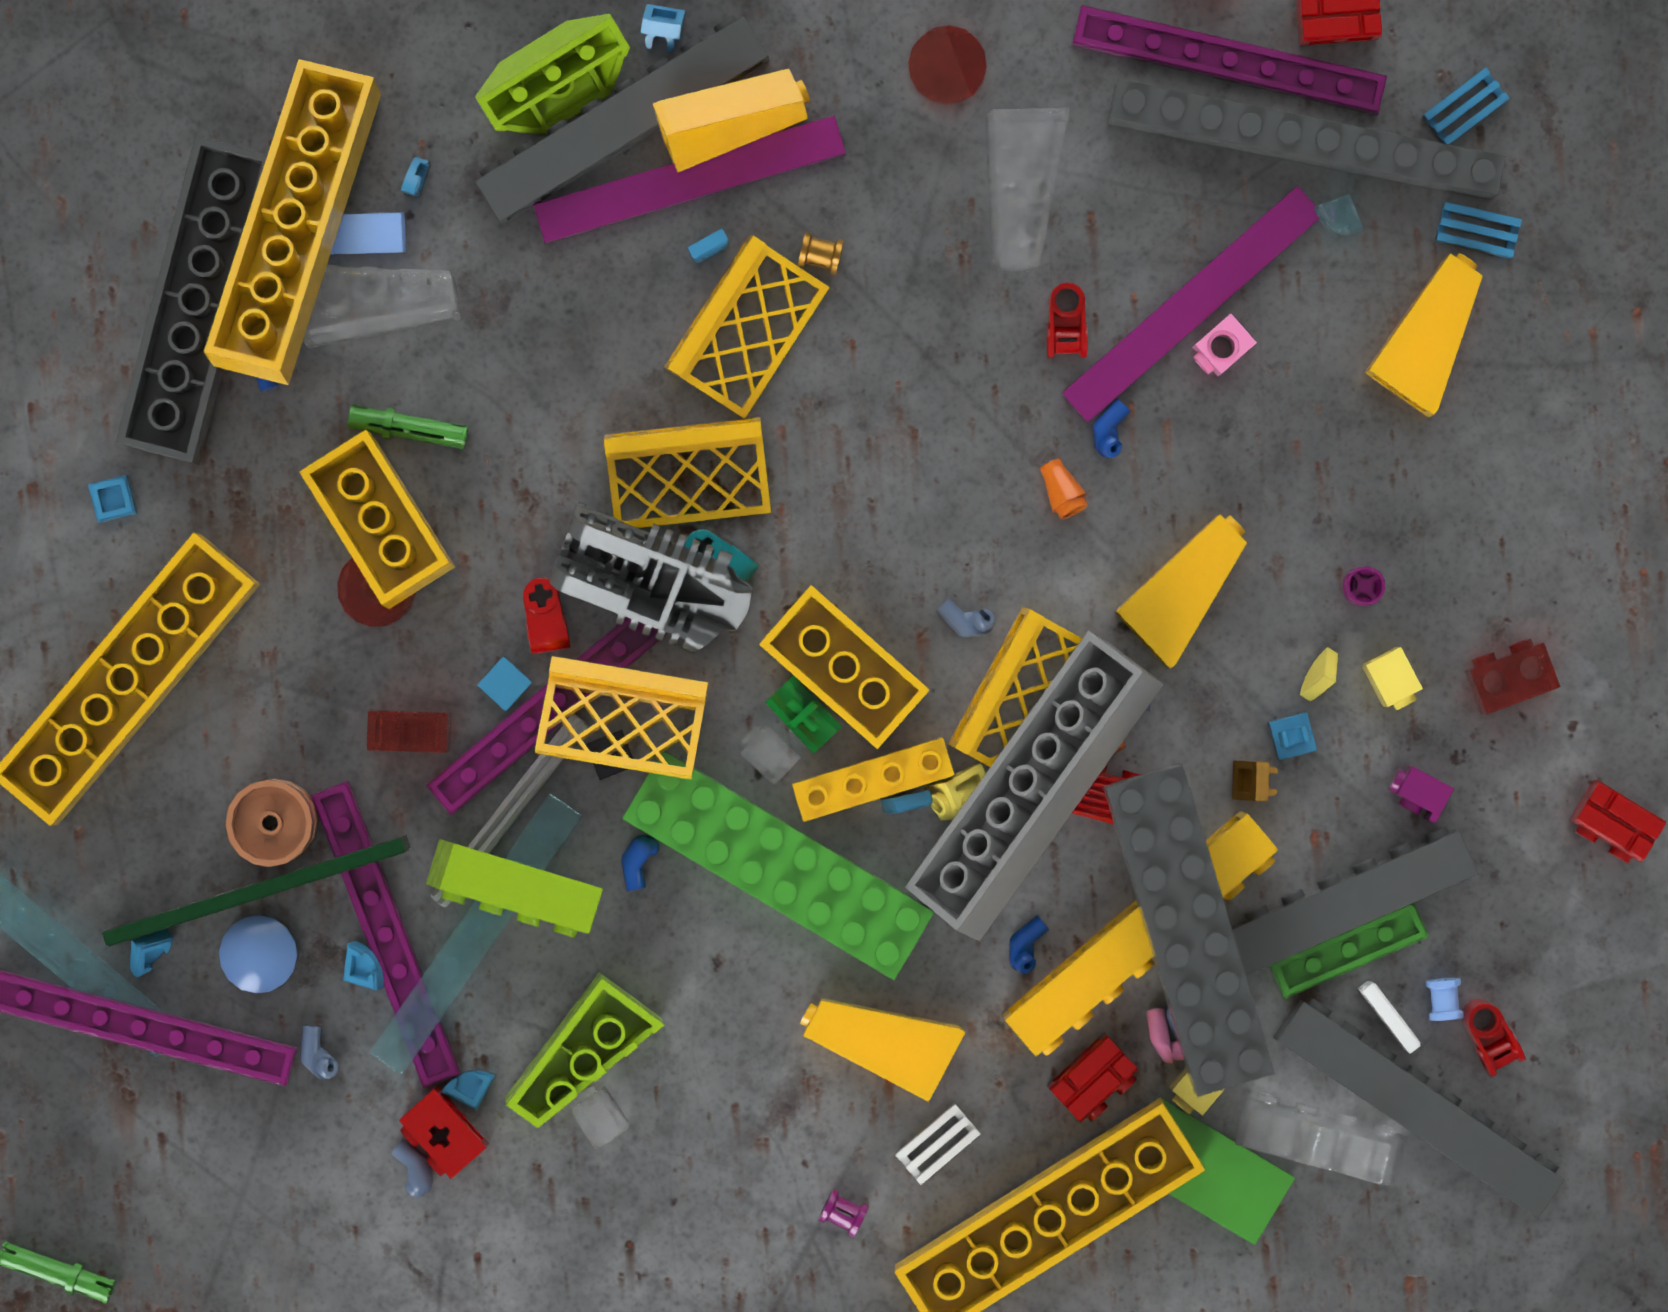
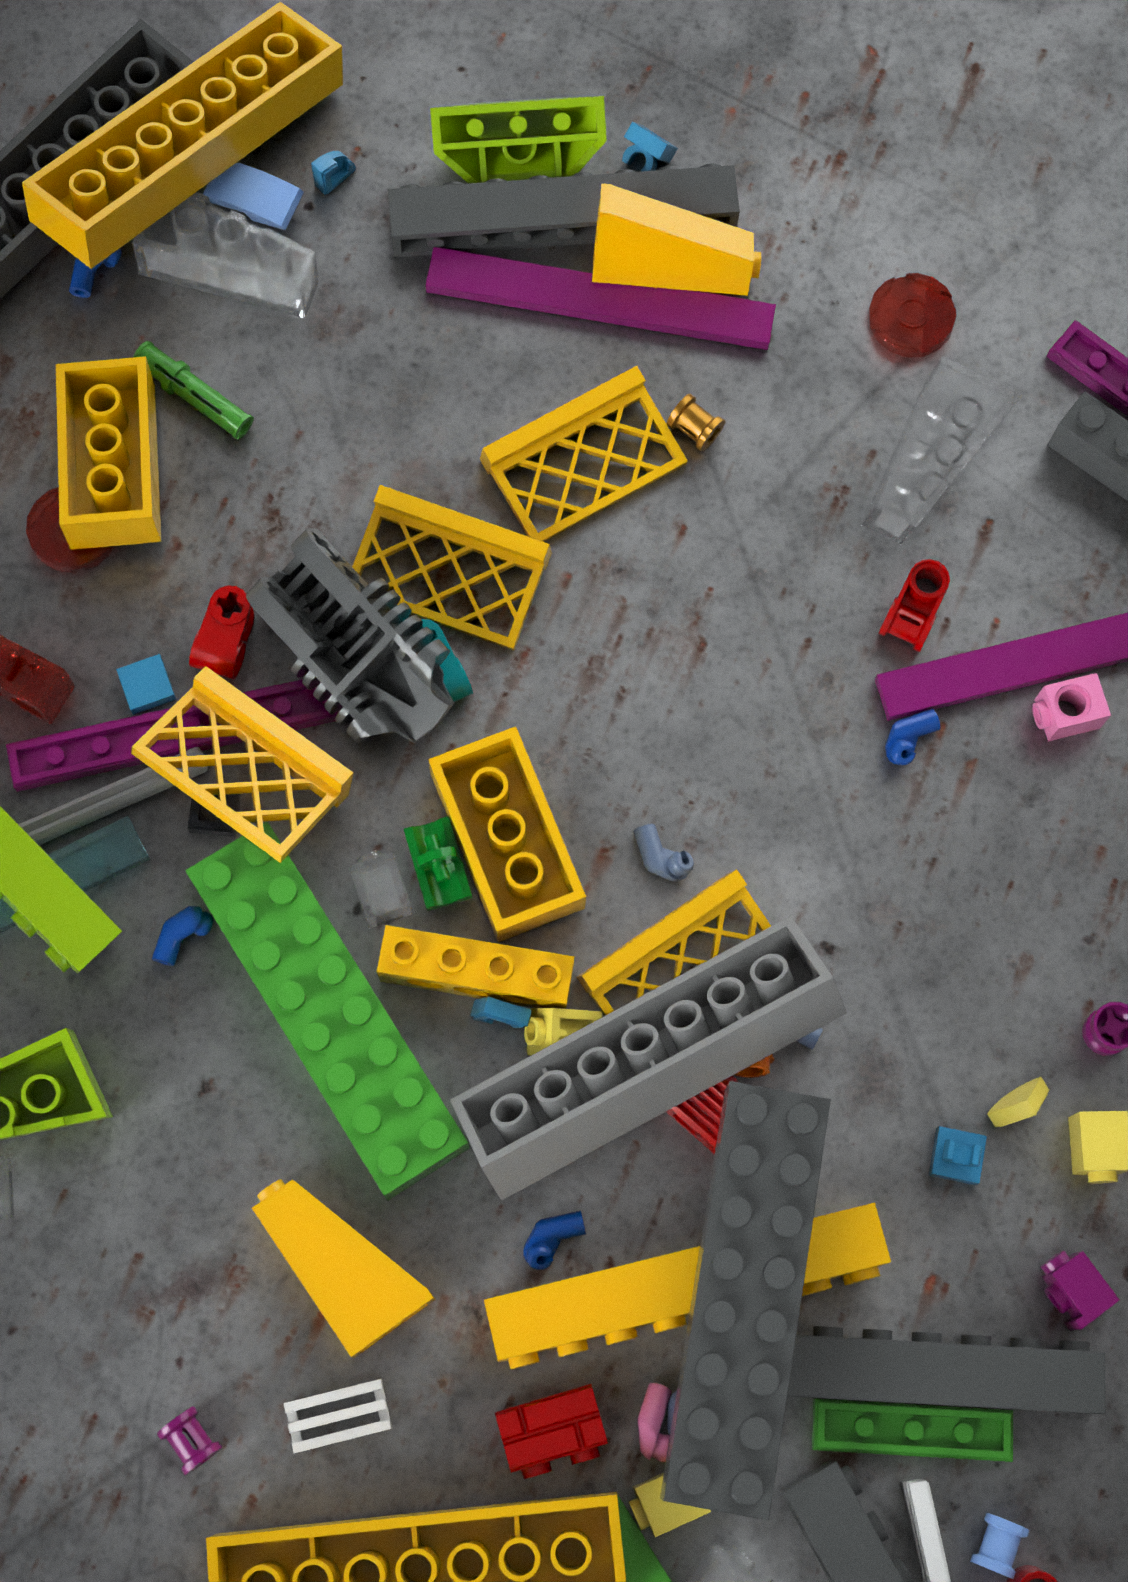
camera: 20 degrees right, 15 degrees down
dark azure tile [687,228,729,263] -> none
orange cone [1040,458,1088,520] -> none
yellow slope [1114,514,1247,669] -> none
pearl gold tile [1232,760,1278,801] -> none

